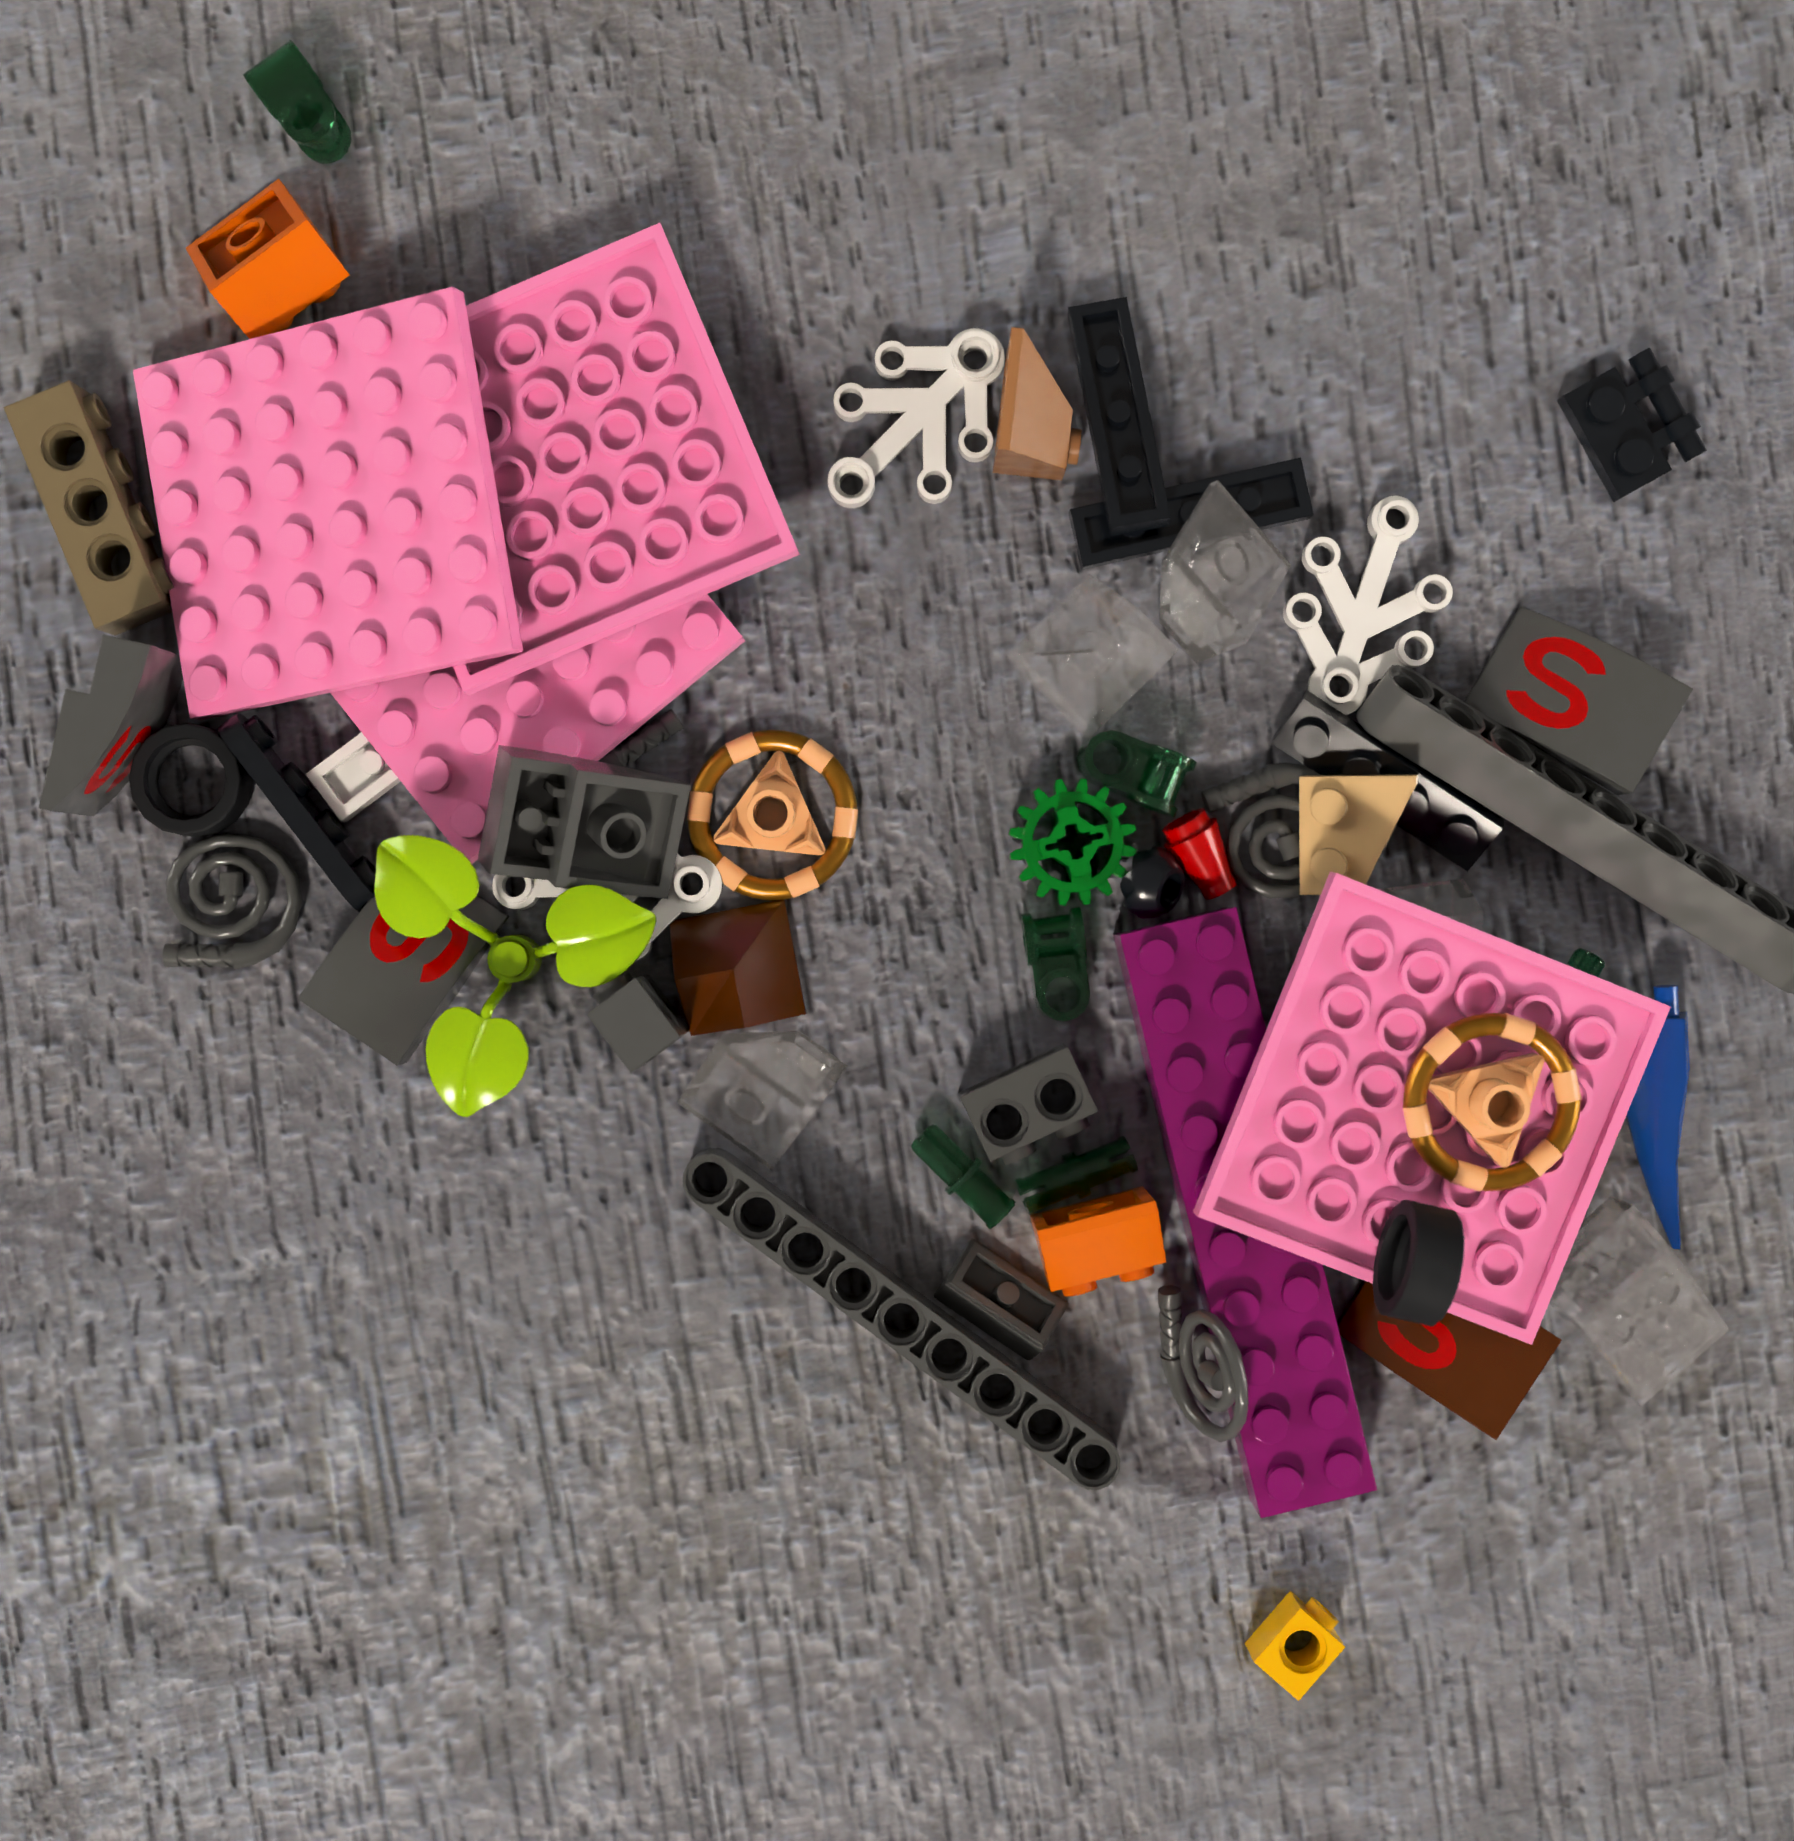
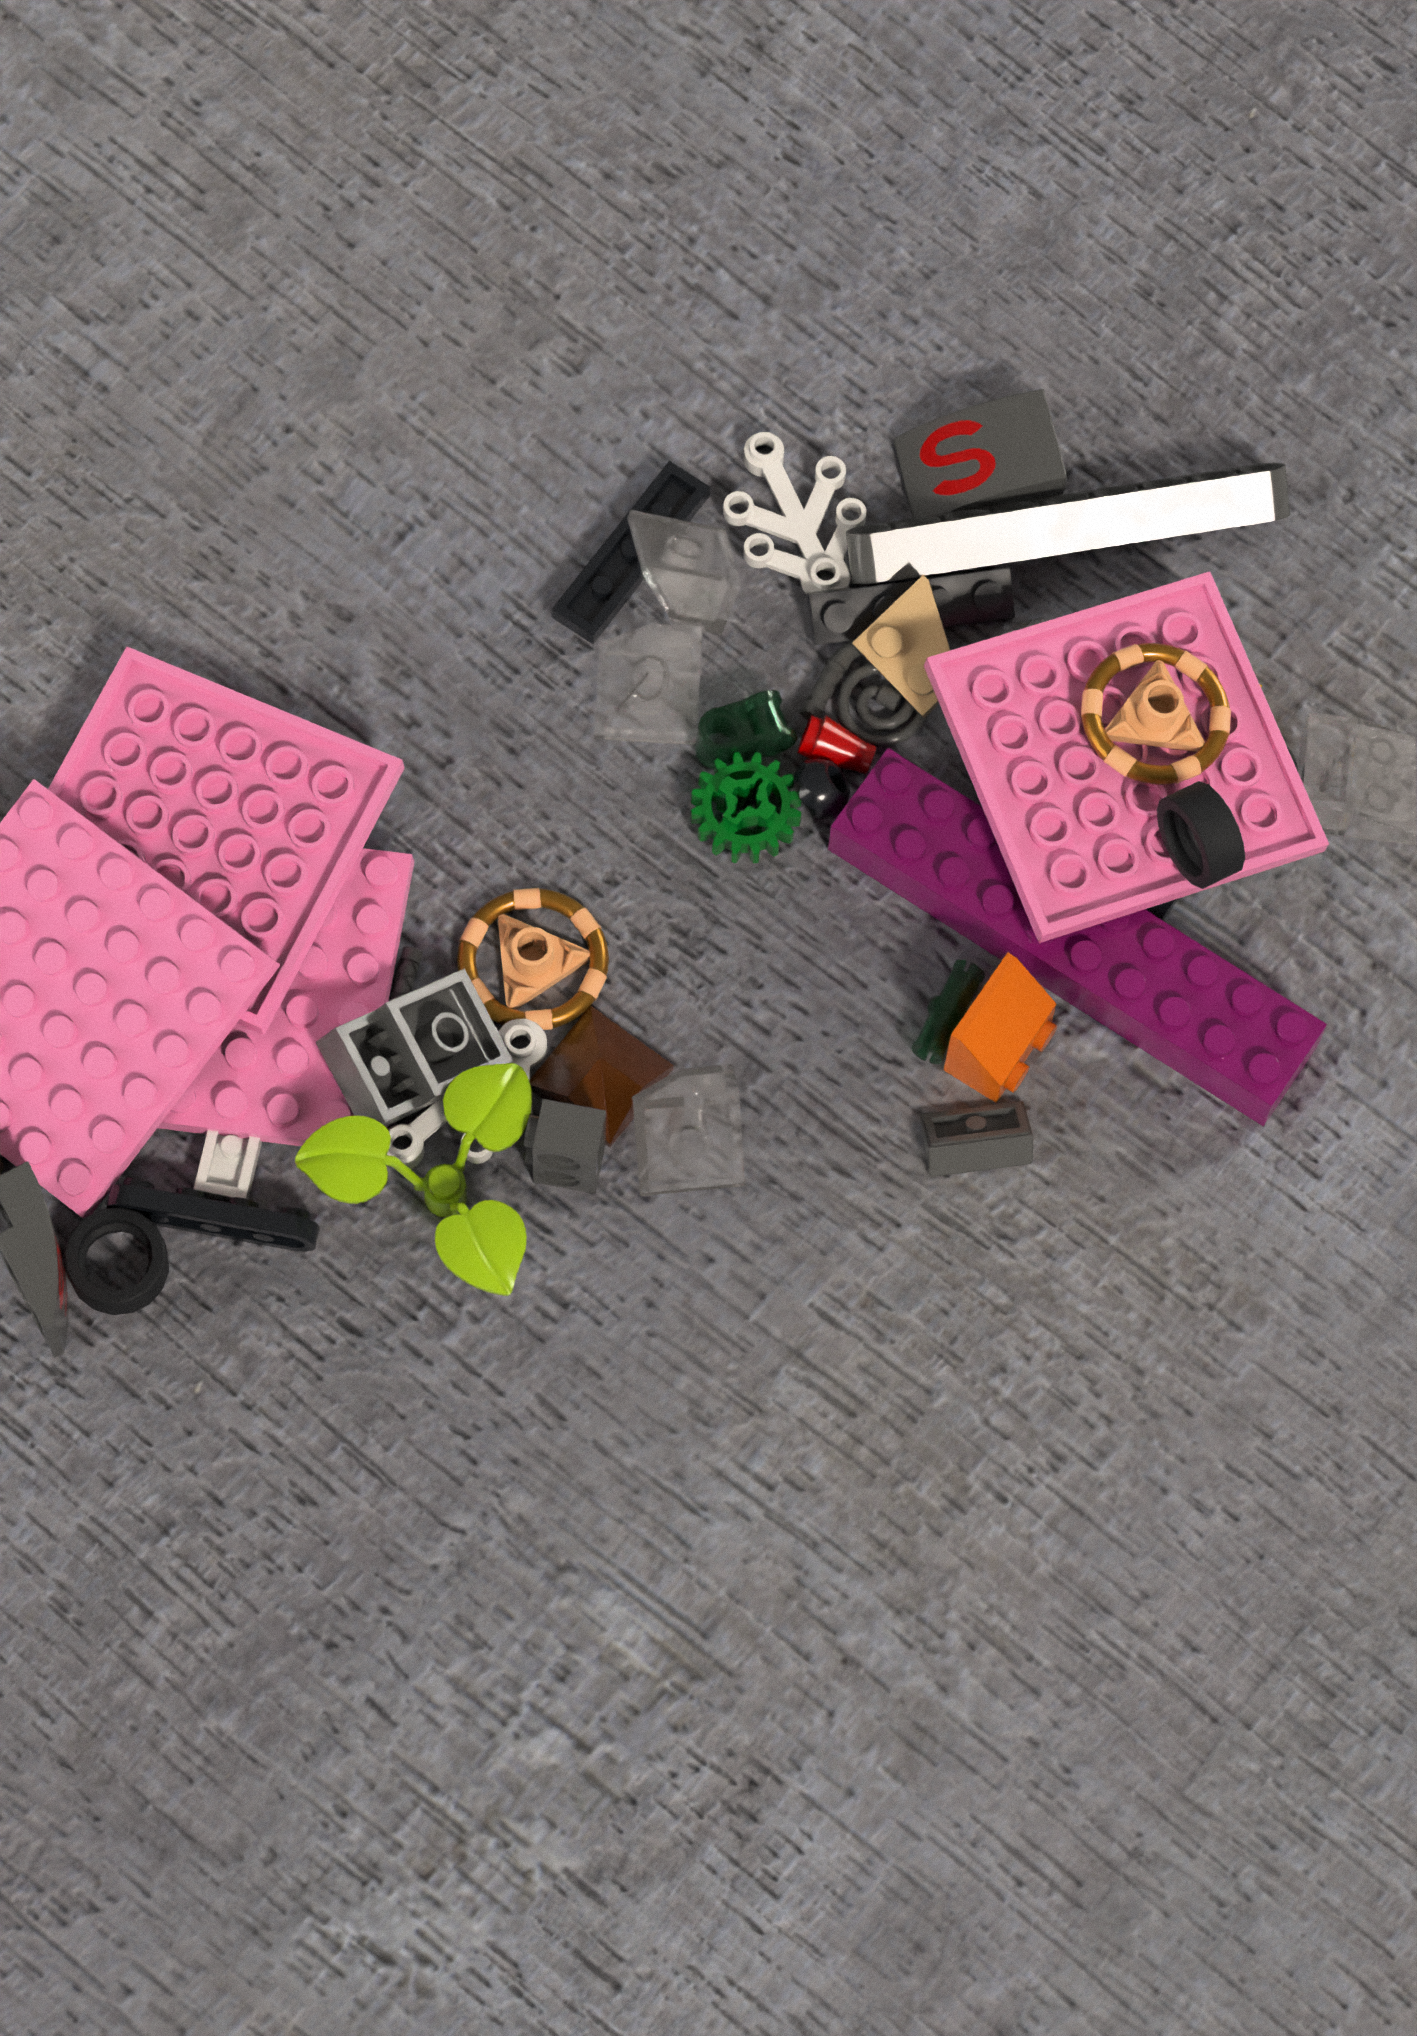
camera: 45 degrees left, 20 degrees down
dark grey piece [162,834,302,969] -> none
dark grey slope [297,893,509,1066] -> none
dark grey beam [683,1148,1120,1490] -> none
white plant [828,328,1005,508] -> none
clear green axle [911,1124,1016,1229] -> none
dark grey brick [958,1043,1098,1165] -> none
medium nougat slope [993,327,1082,481] -> none
clear green piece [1021,906,1090,1021] -> none
black plate [1068,297,1171,536] -> none
dark grey piece [1158,1285,1249,1442] -> none
yellow brick [1245,1591,1345,1701] -> none
reddish brown slope [1337,1281,1562,1440] -> none
black plate [1557,348,1707,502] -> none
blue piece [1626,985,1690,1249] -> none

